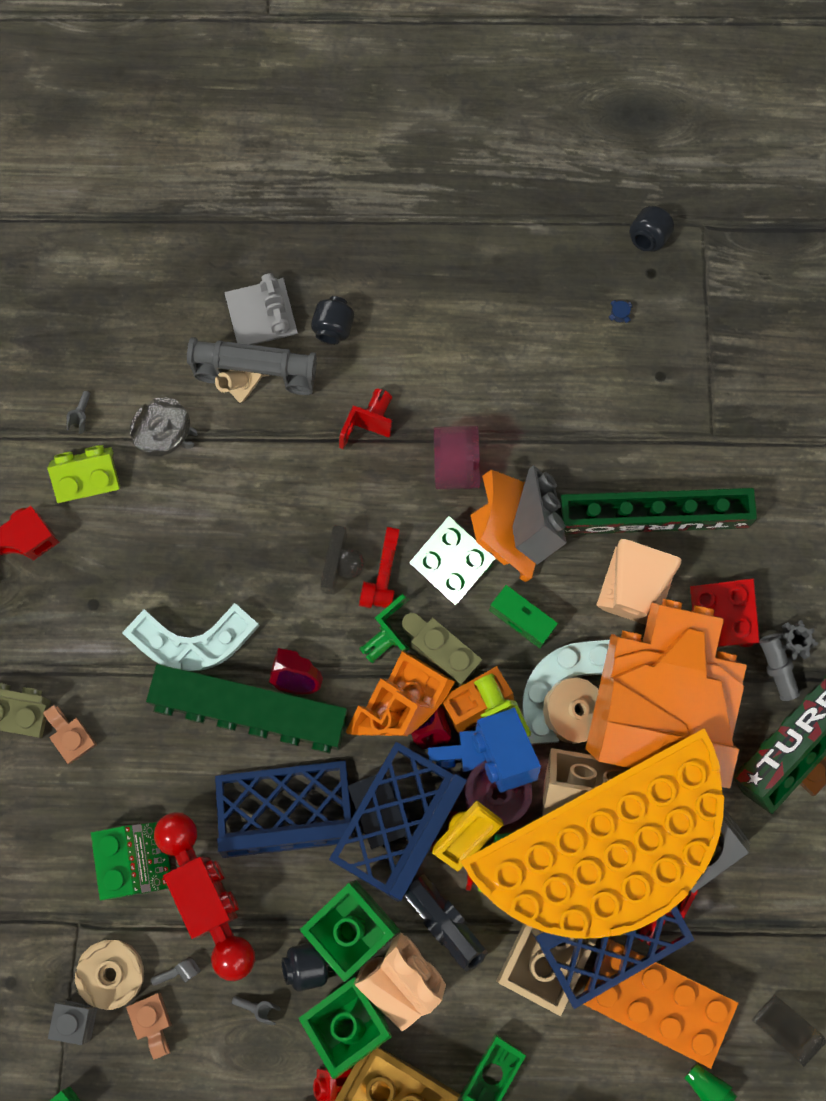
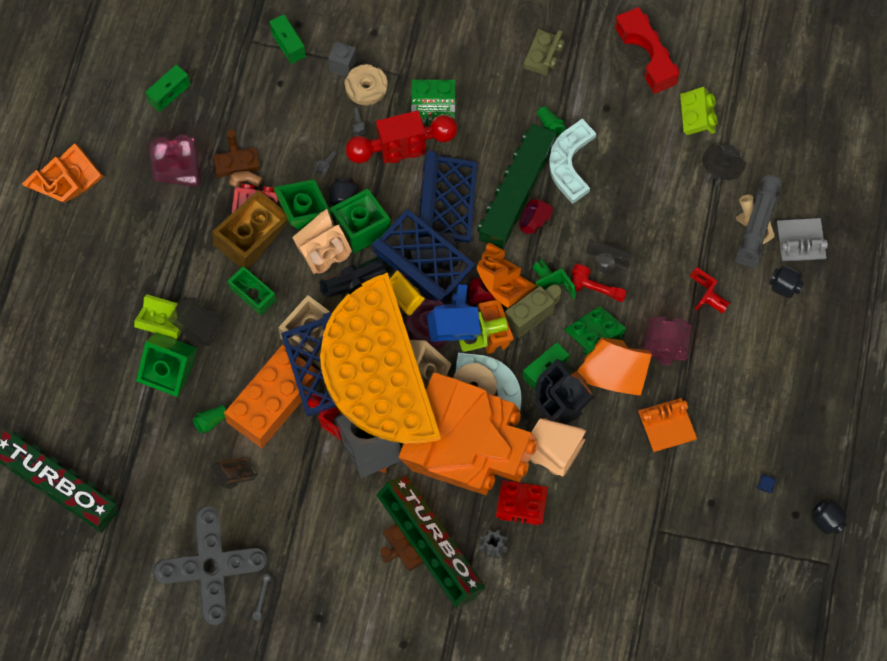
camera: 100 degrees right, 10 degrees down
nougat plate [43,705,97,764] -> none
dark grey hand [66,391,91,434] -> none
nougat plate [126,993,172,1060] -> none
dark grey slope [512,465,567,565] -> none
dark green brick [559,488,757,535] -> none
dark grey pin [759,634,801,701] -> none
none -> black brick [534,359,595,424]
none -> green cone [537,106,565,137]
none -> orange hinge [638,398,697,453]

